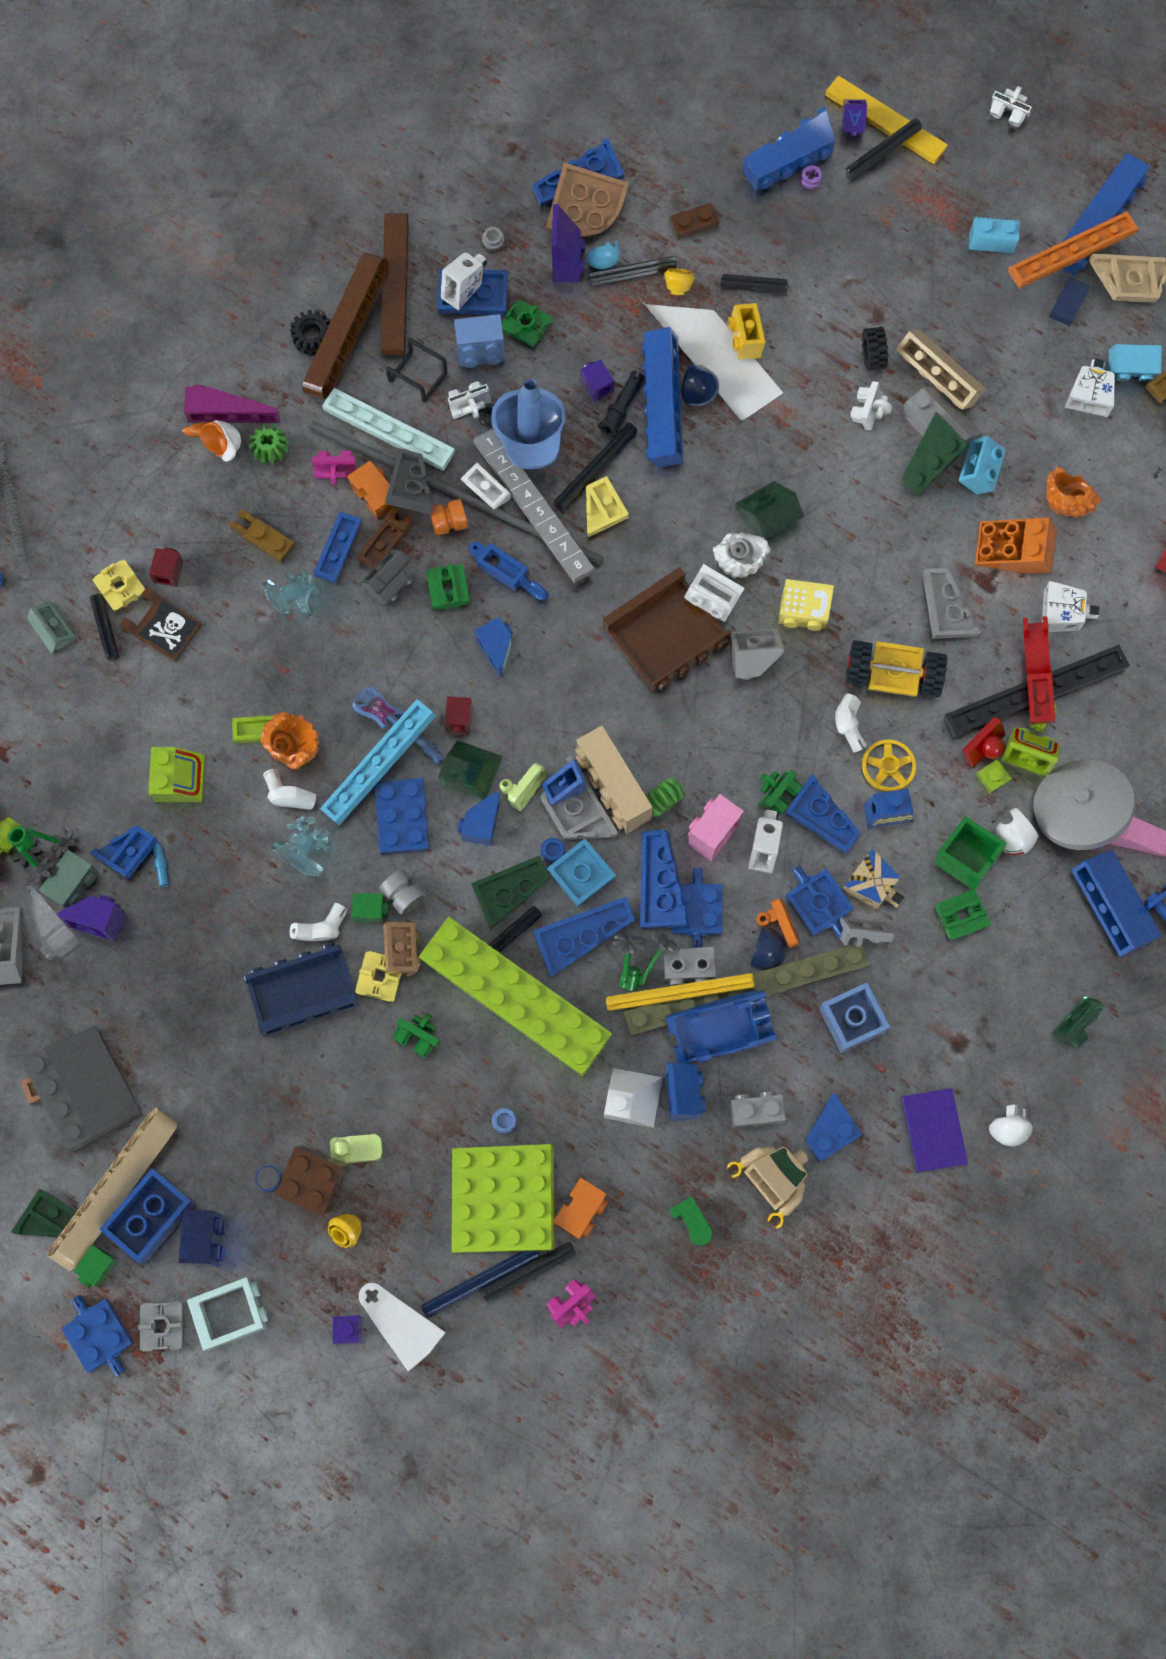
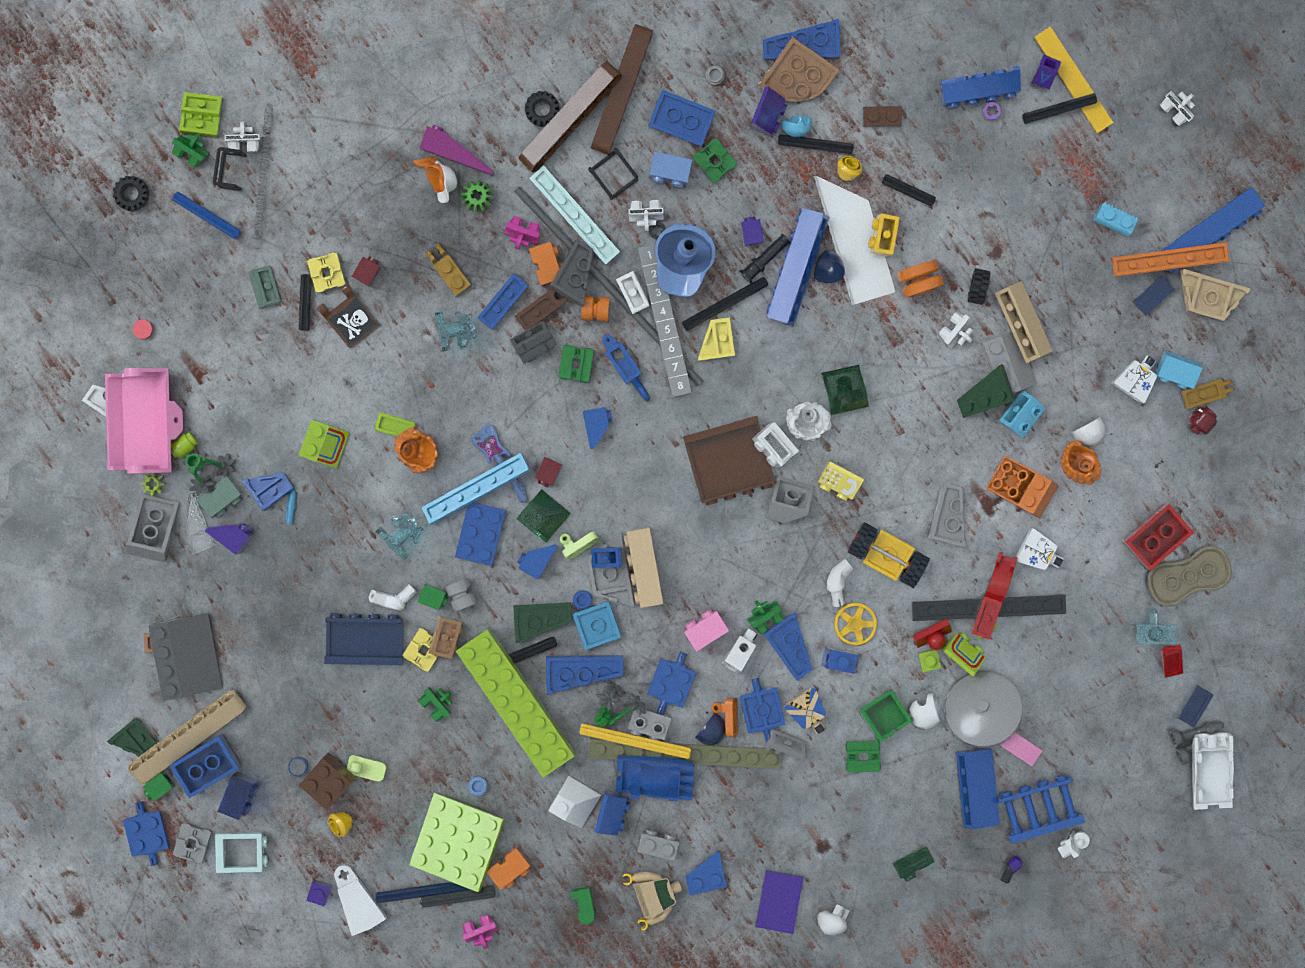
camera: 20 degrees right, 15 degrees up
white arm [263,769,316,810] -> none
white torso [441,253,487,310] -> none
blue wing [640,830,690,929] -> none
bright green gear [645,778,686,817] -> none
medium blue brick [819,983,890,1054] -> none
none -> orange wheel [897,259,945,298]
none -> white helmet [1071,417,1105,447]

